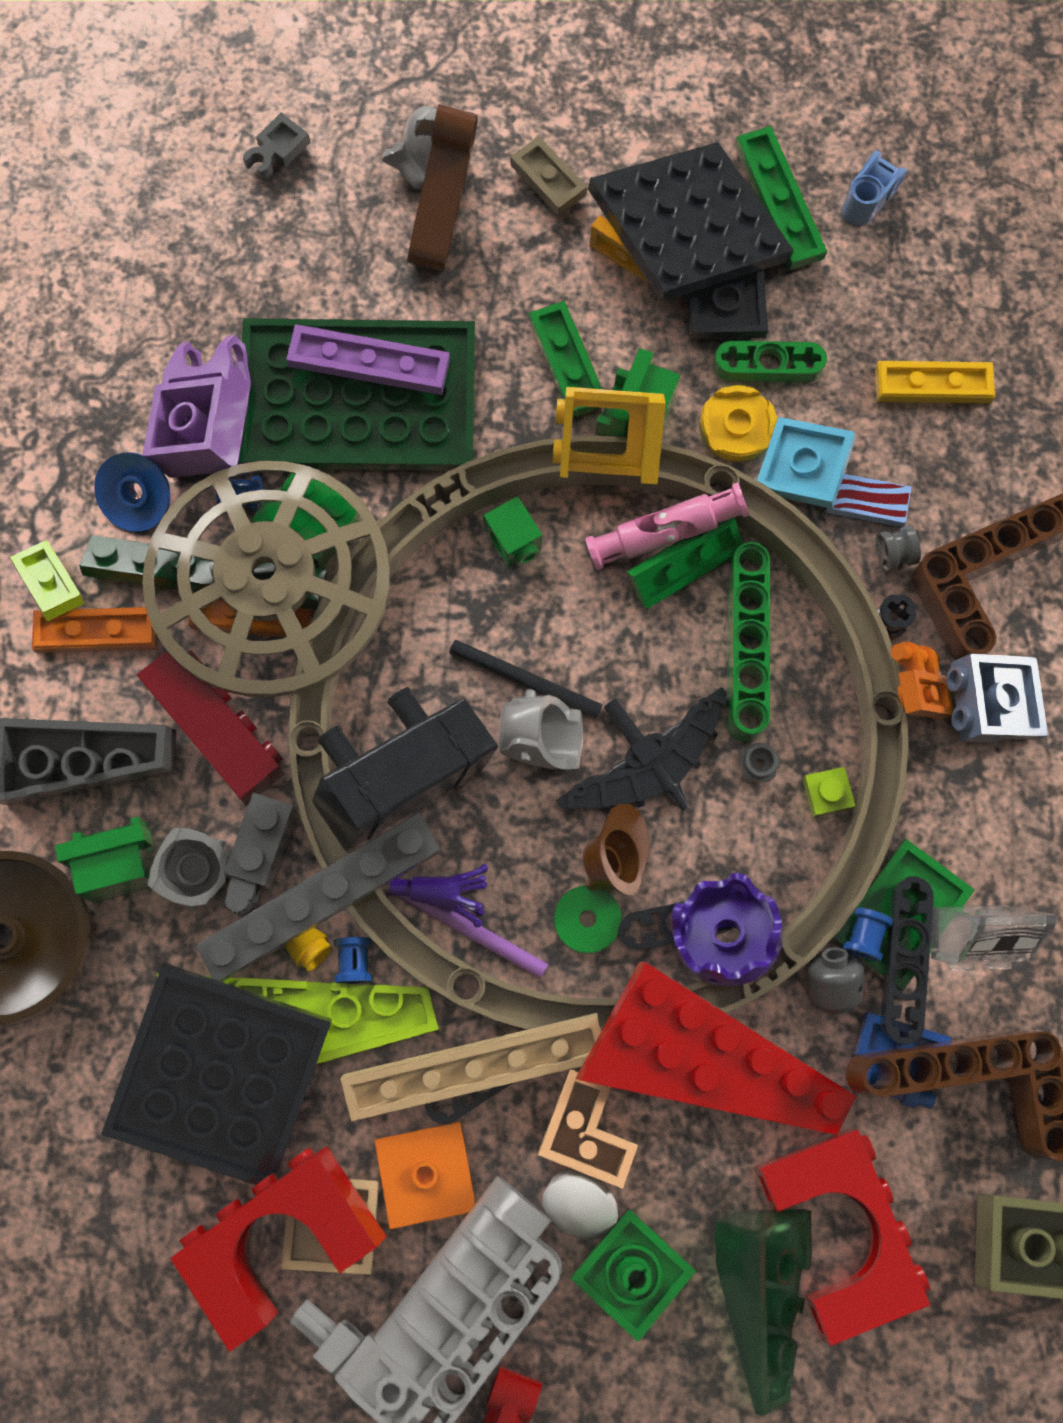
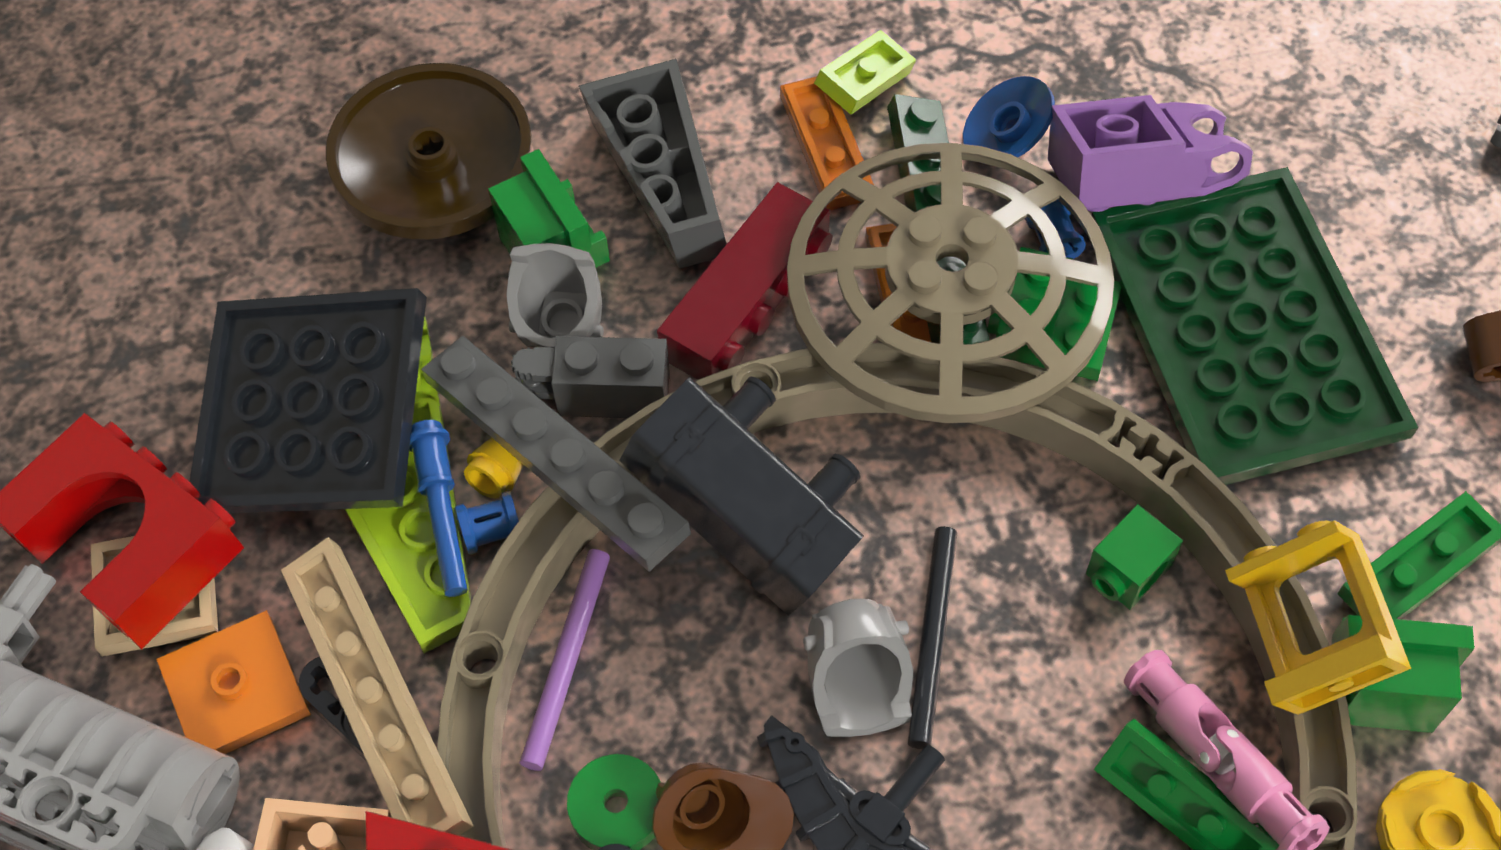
camera: 80 degrees right, 15 degrees down
medium lavender plate [286,324,450,395] -> none
dark purple piece [389,864,488,928] -> none
none -> blue pin [409,420,468,597]

